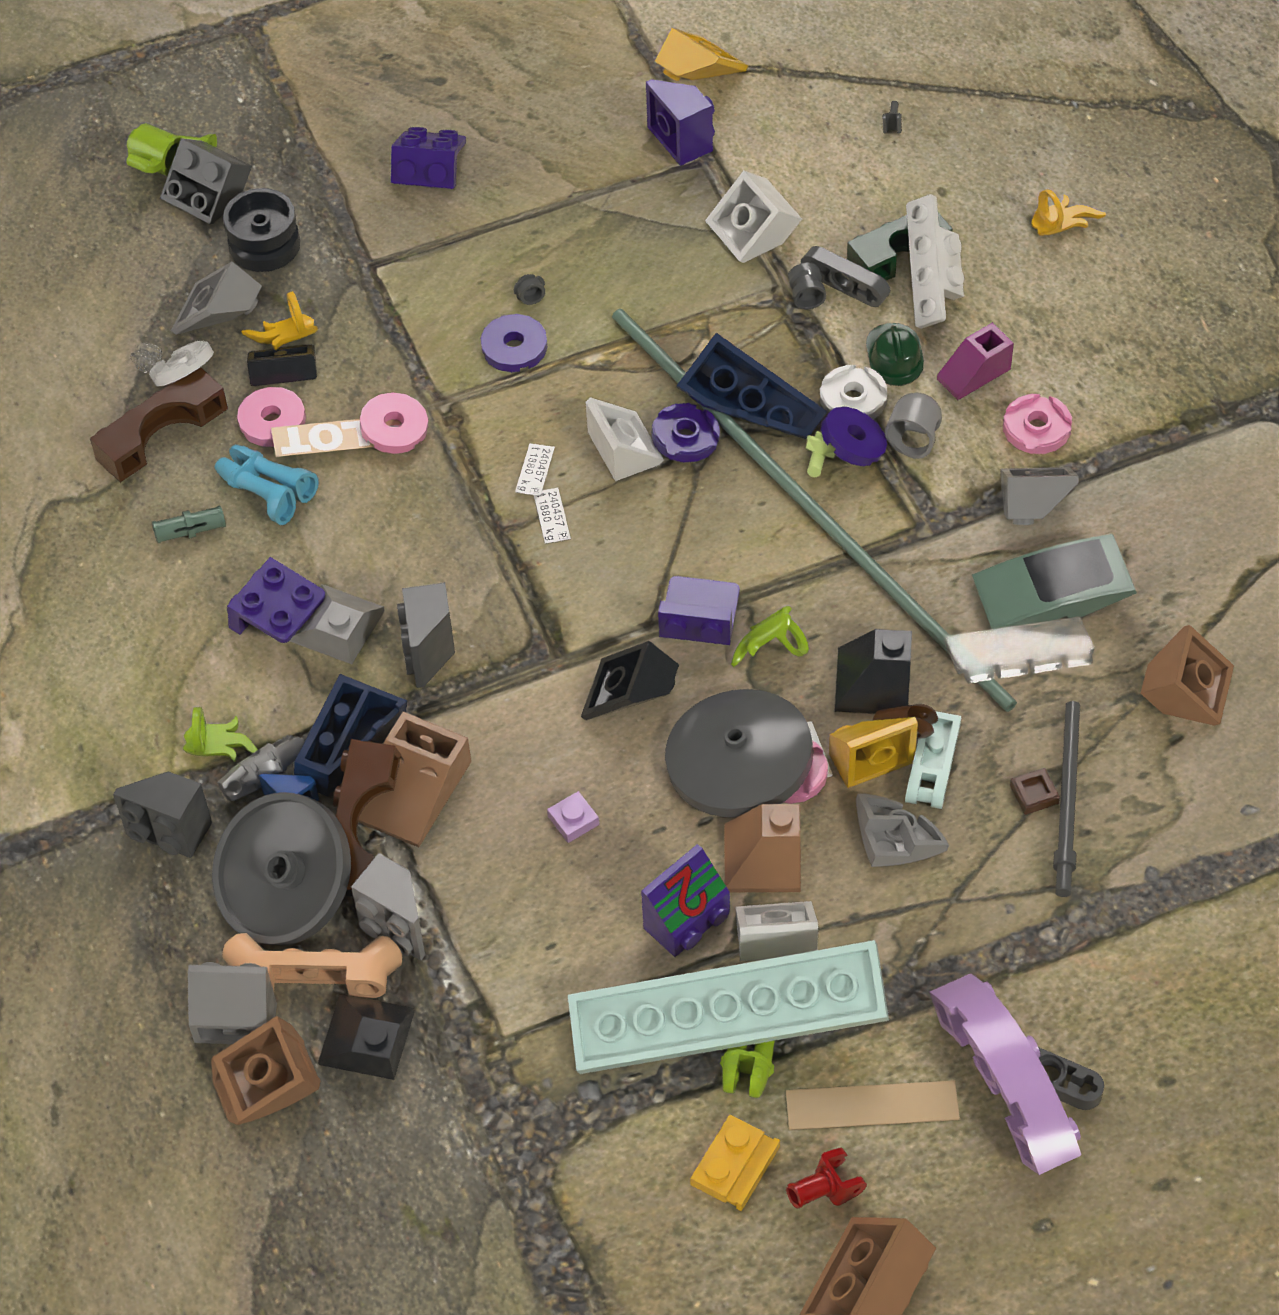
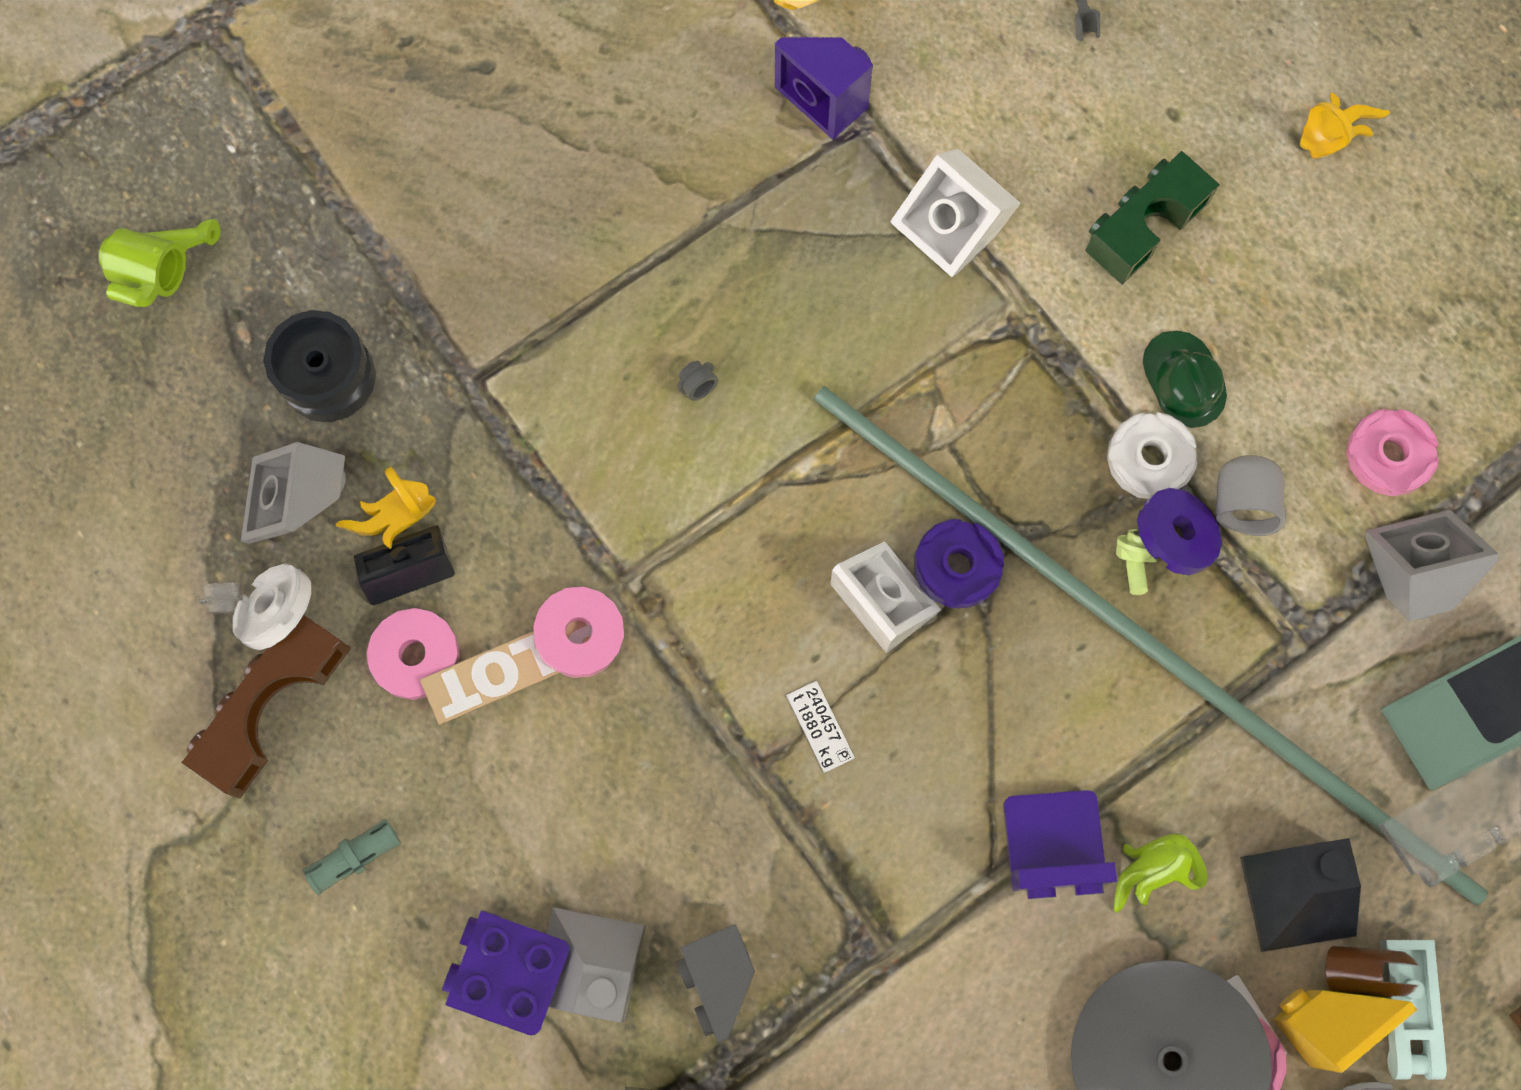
camera: 15 degrees left, 20 degrees up
dark grey slope [160,138,252,224] -> none
medium azure piece [215,444,319,525] -> none
dark purple bracket [391,127,466,189] -> none
tile [480,314,548,373] -> none
white sticker [515,443,555,496] -> none
black slope [581,641,679,720] -> none
dark blue wedge [676,333,827,439] -> none
dark grey wheel [788,262,826,310] -> none
dark grey beam [801,246,891,307] -> none
white bracket [906,194,964,329] -> none
magenta slope [937,322,1014,400] -> none

